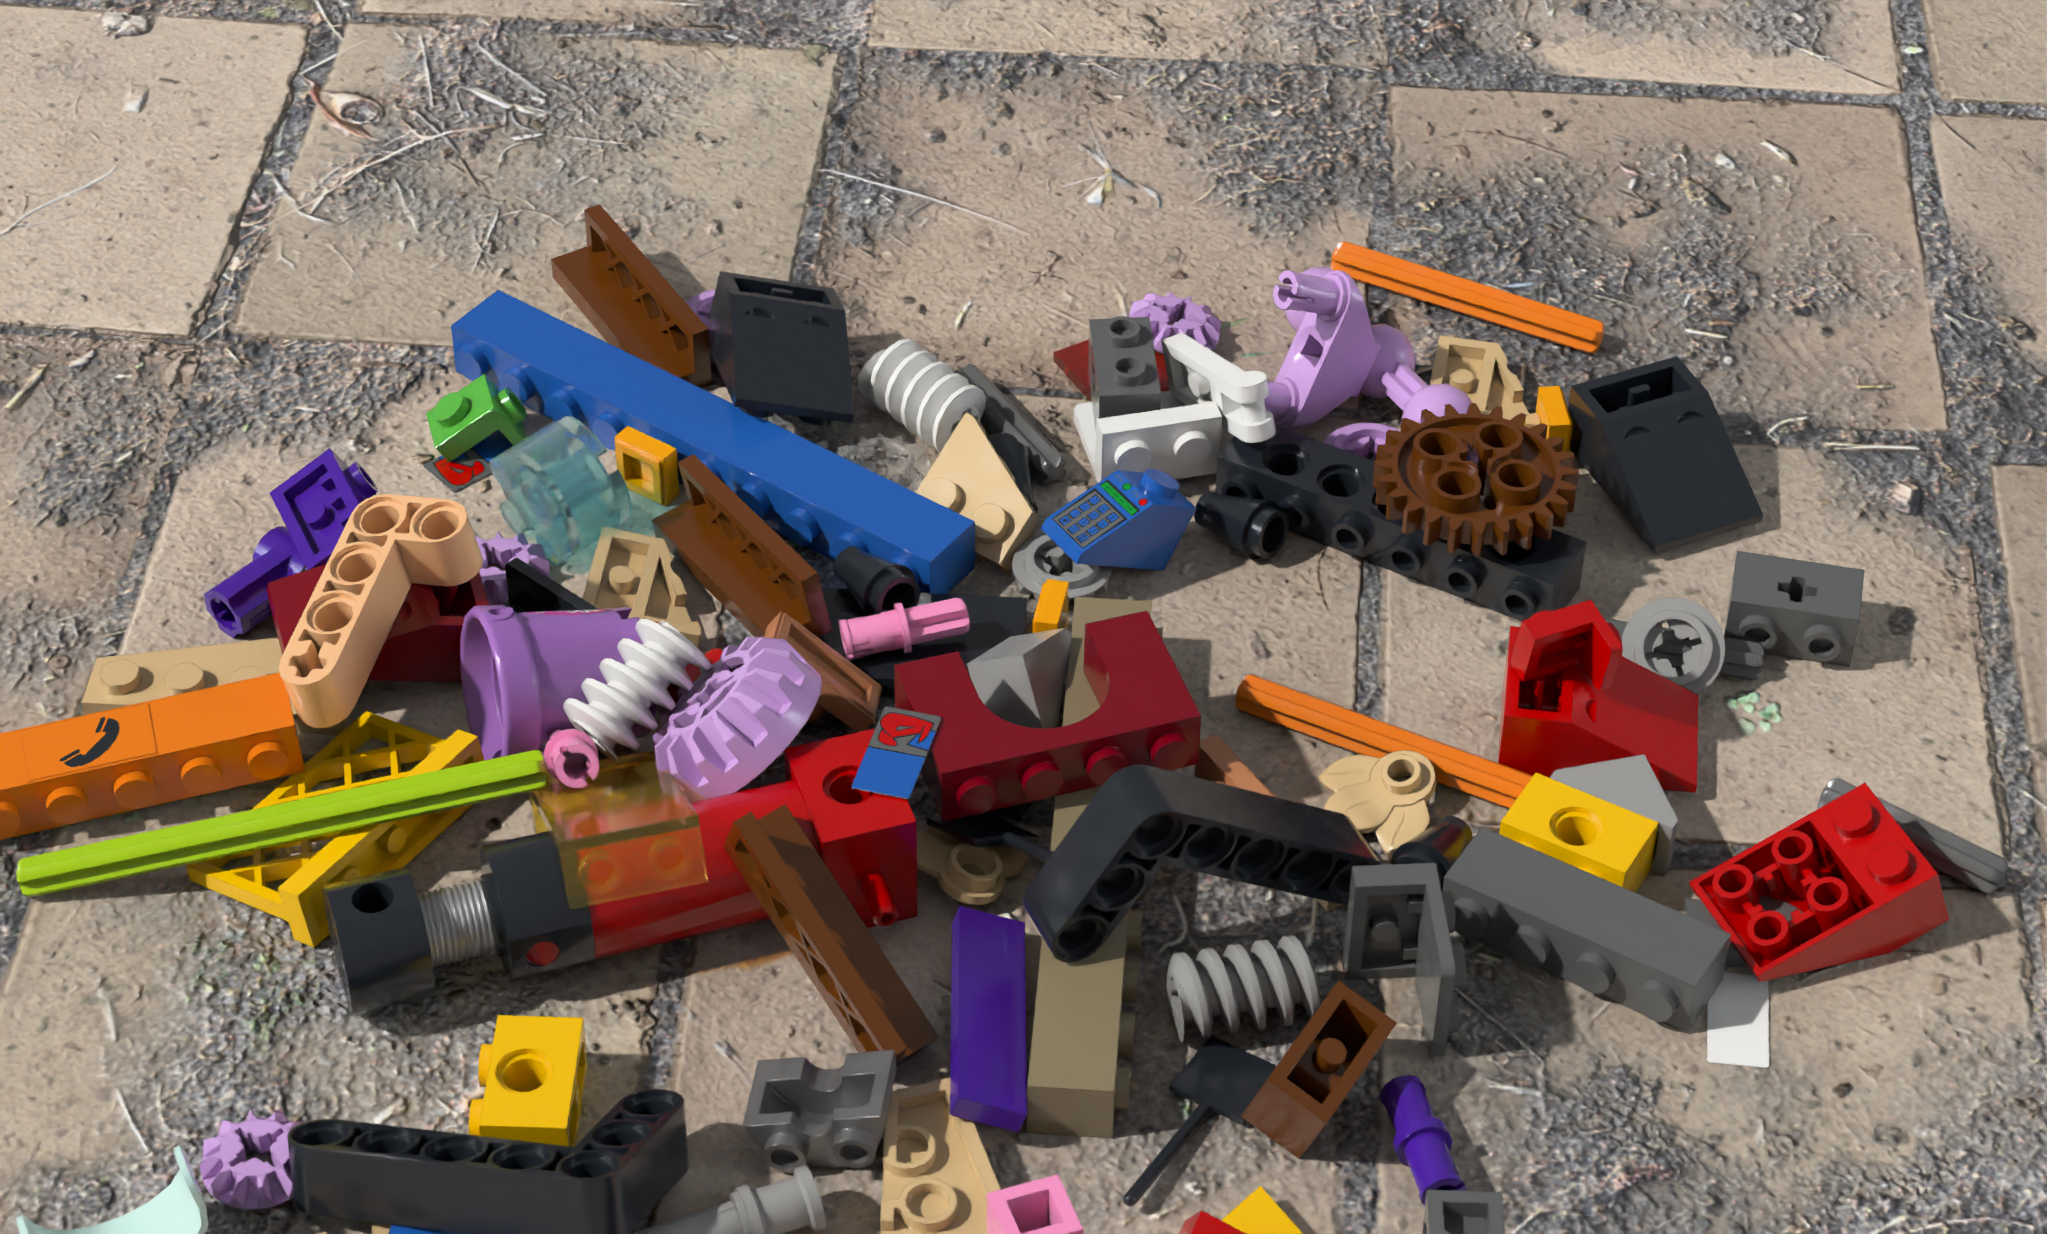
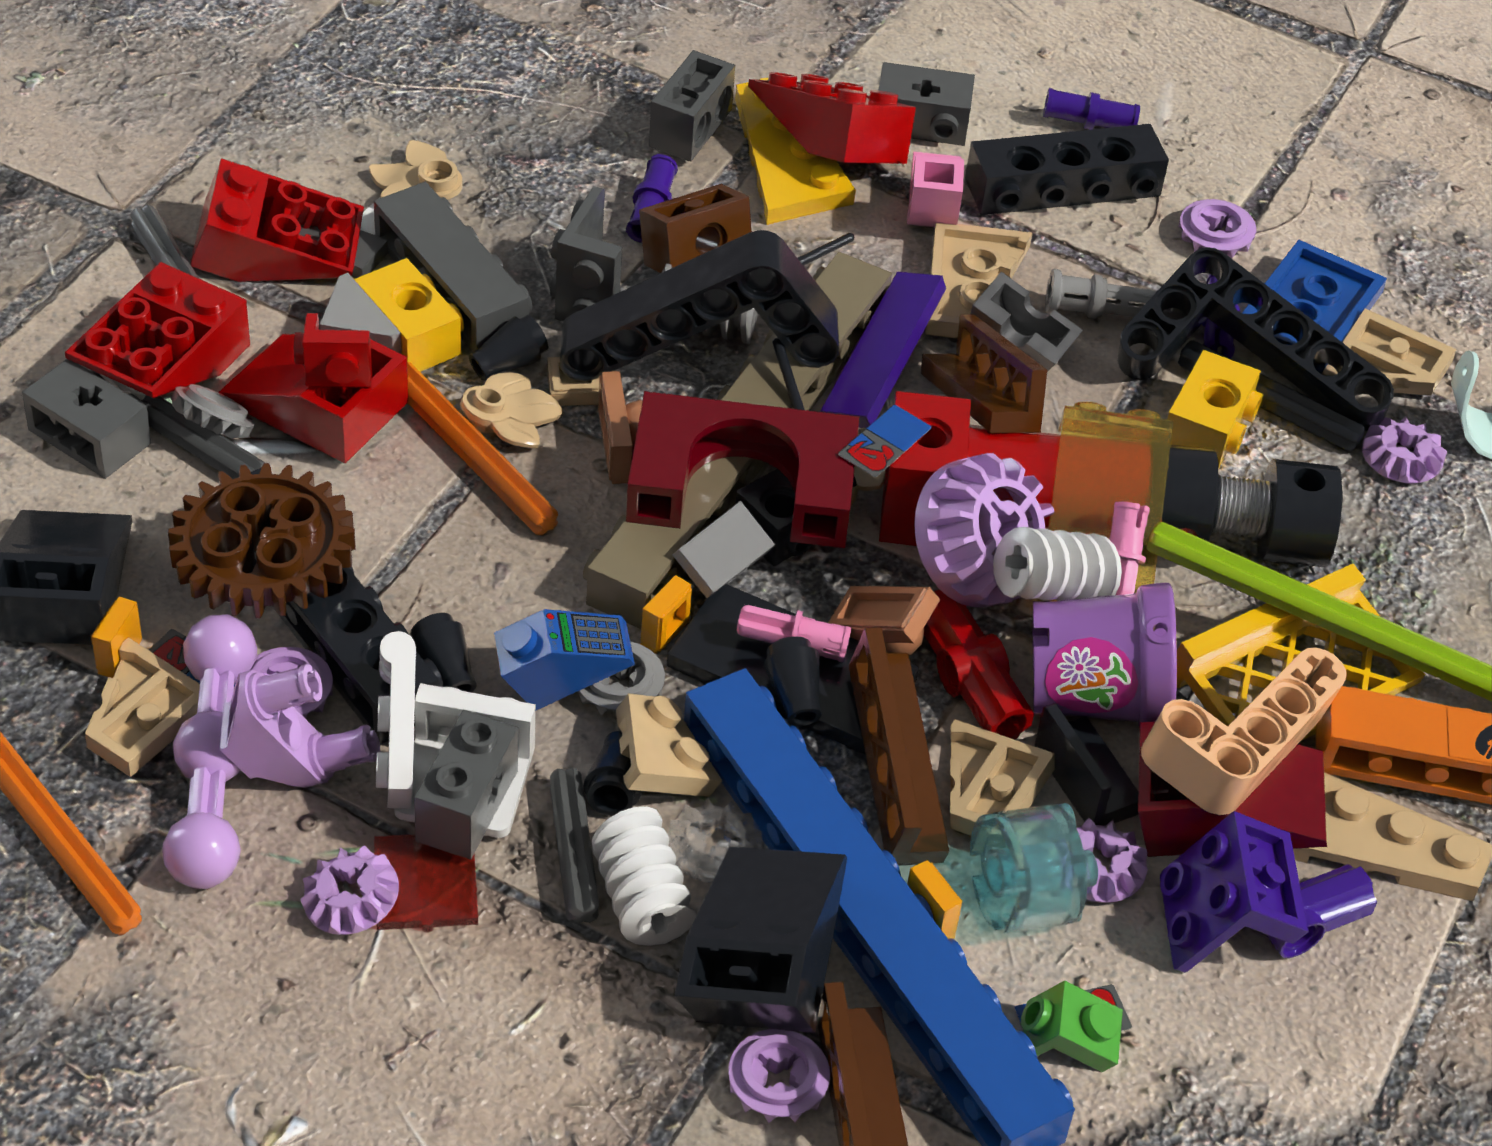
camera: 160 degrees left, 5 degrees up
none -> red slope [65,262,250,398]
none -> tan plate [369,140,463,200]

